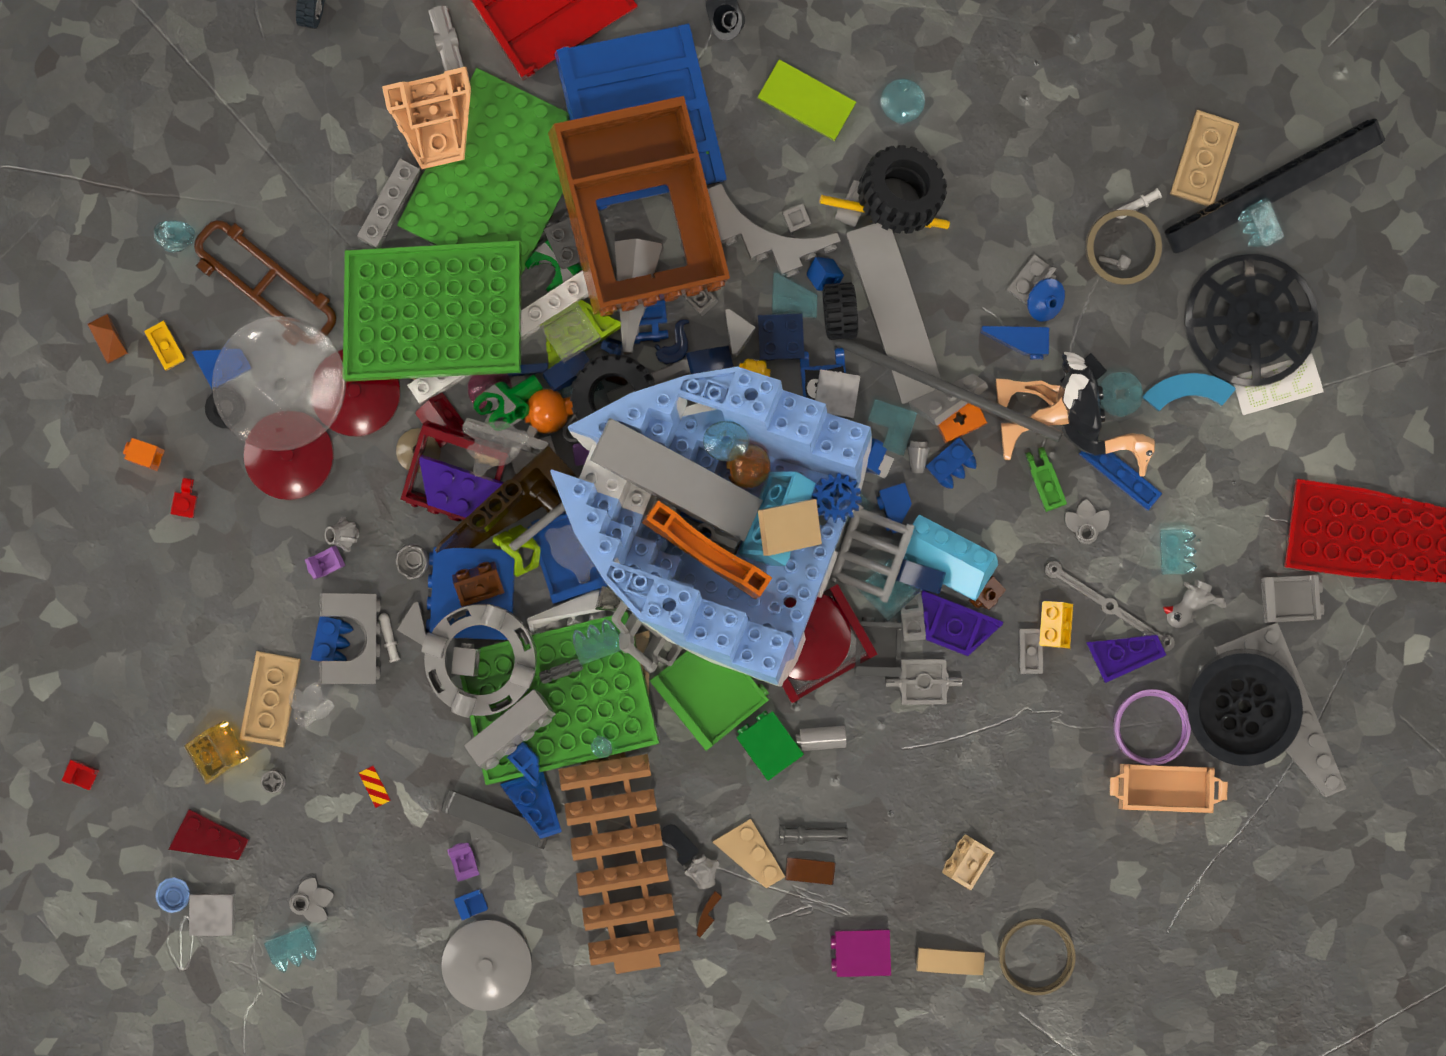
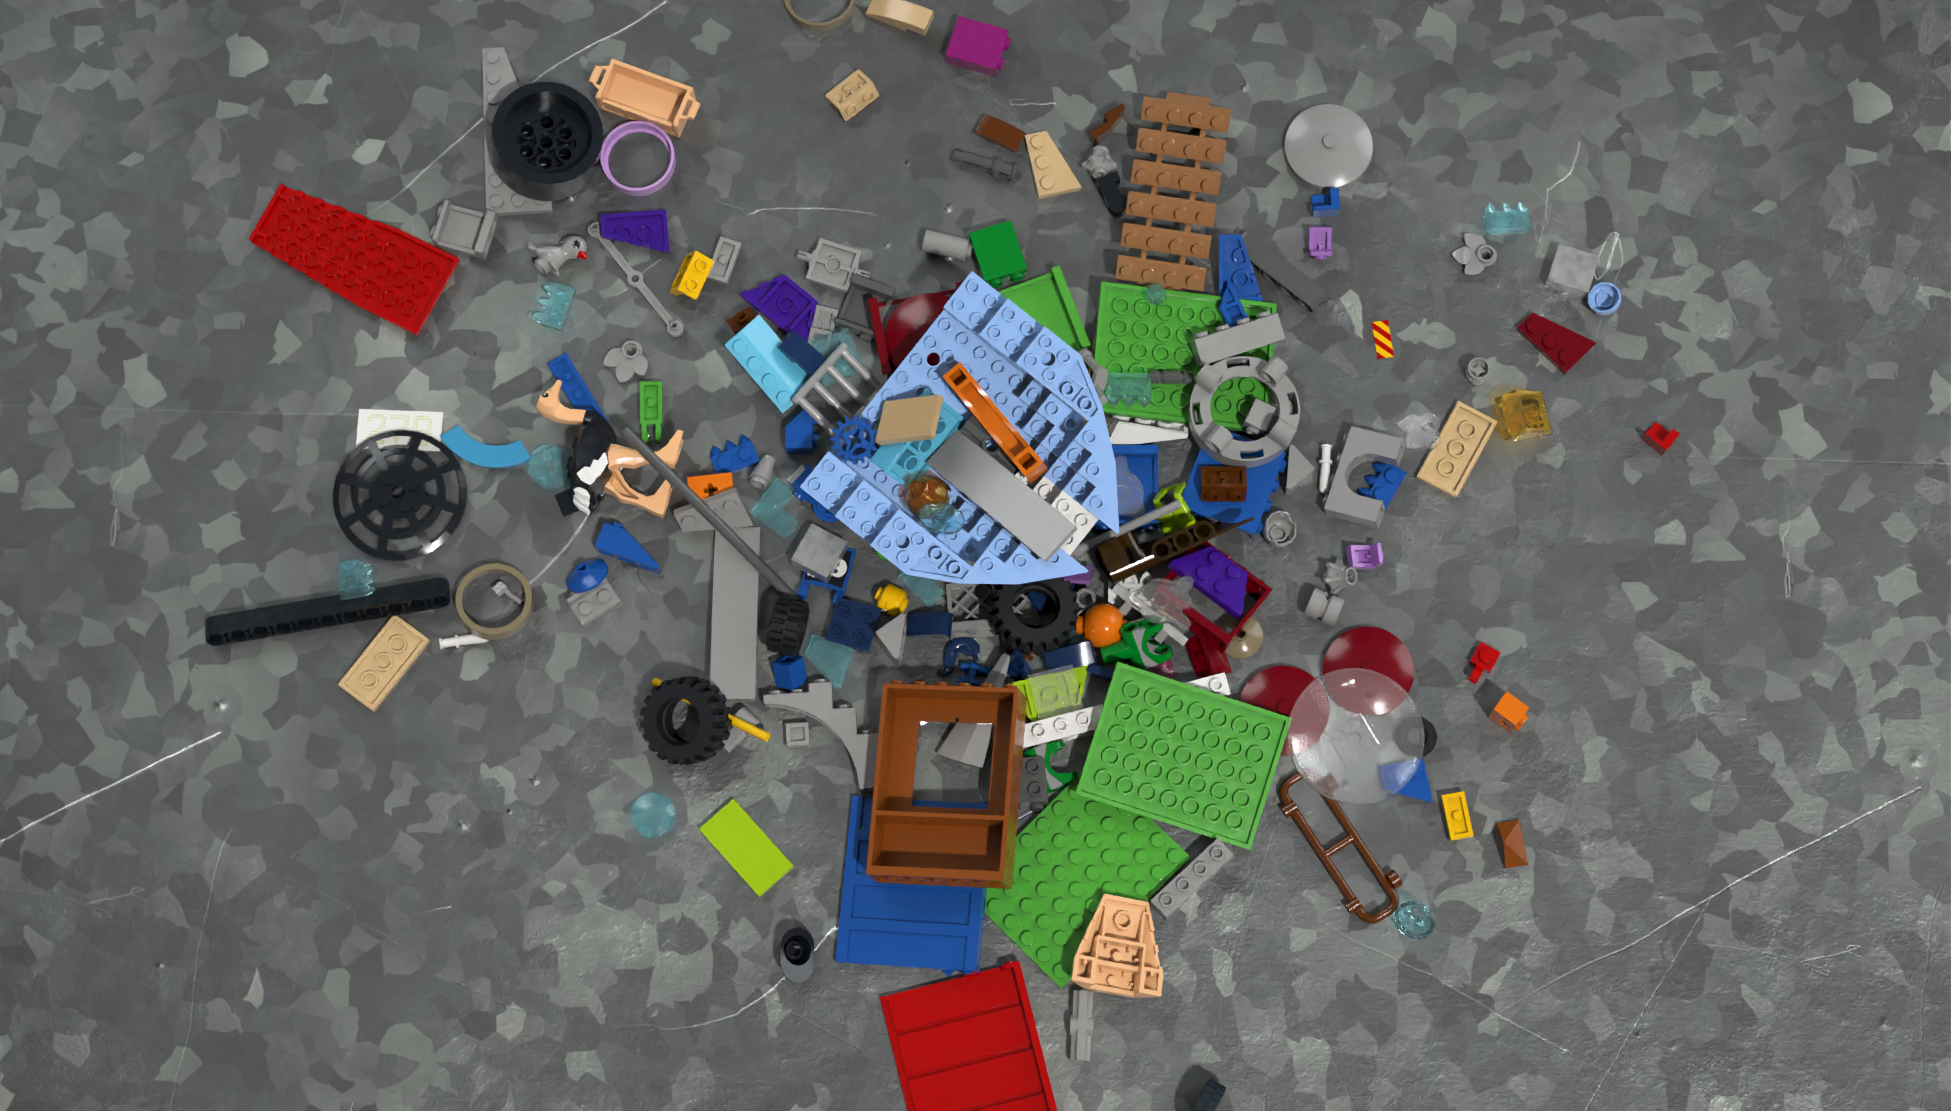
camera: 155 degrees left, 10 degrees down
none -> light grey wheel [1304,587,1345,627]

